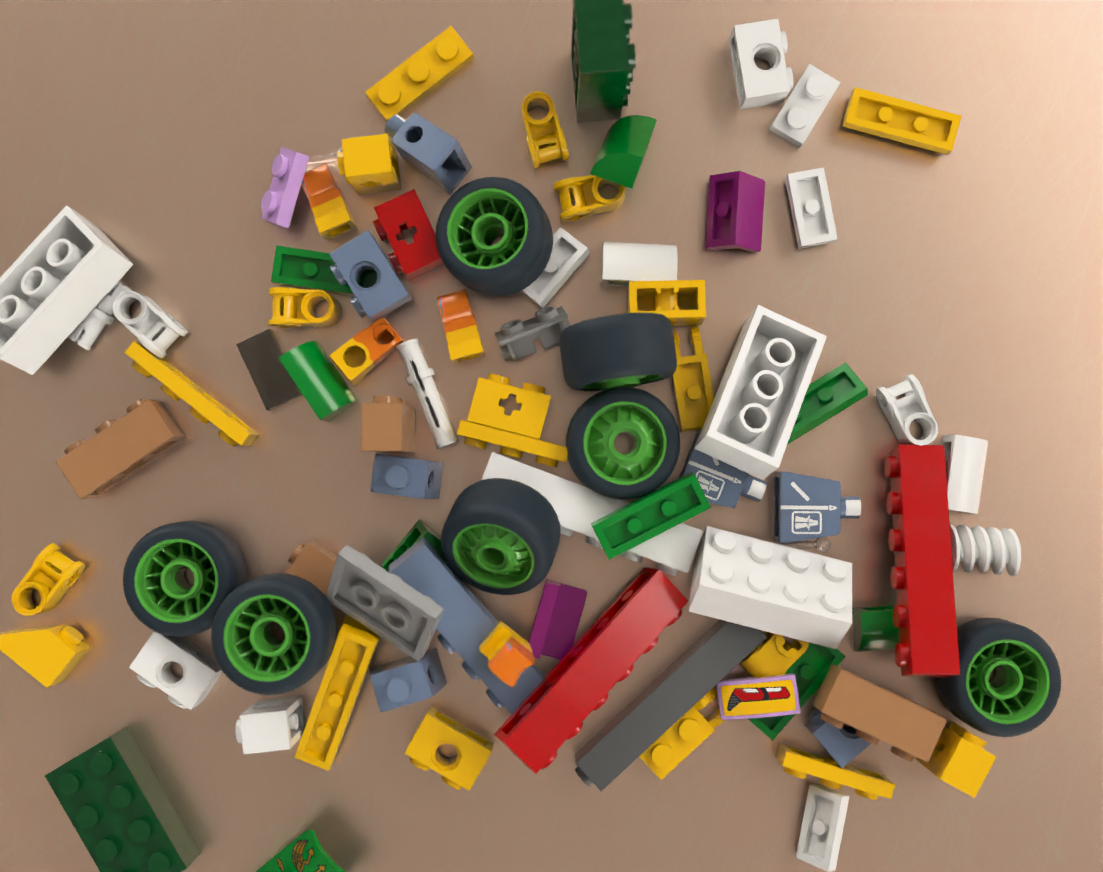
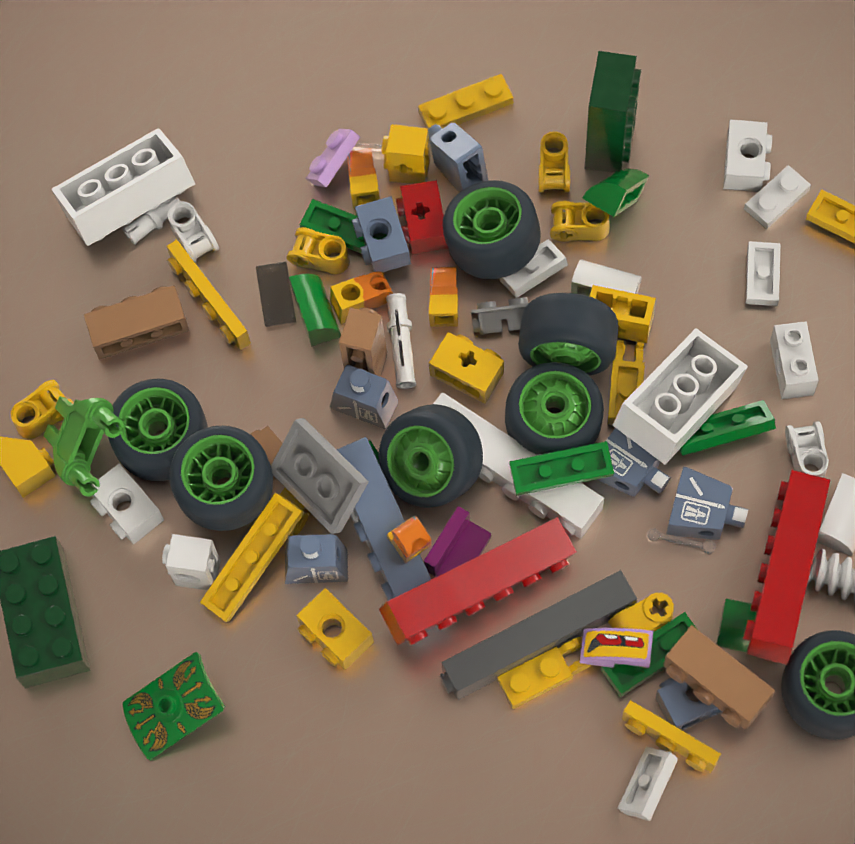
camera: 20 degrees right, 20 degrees down
yellow plate [457,420,568,468] -> none
white brick [688,526,852,649] -> none
magenta panel [705,171,765,252] -> none
yellow brick [916,722,997,798] -> none
none -> bright green connector [43,396,124,496]
none -> white brick [770,321,819,399]

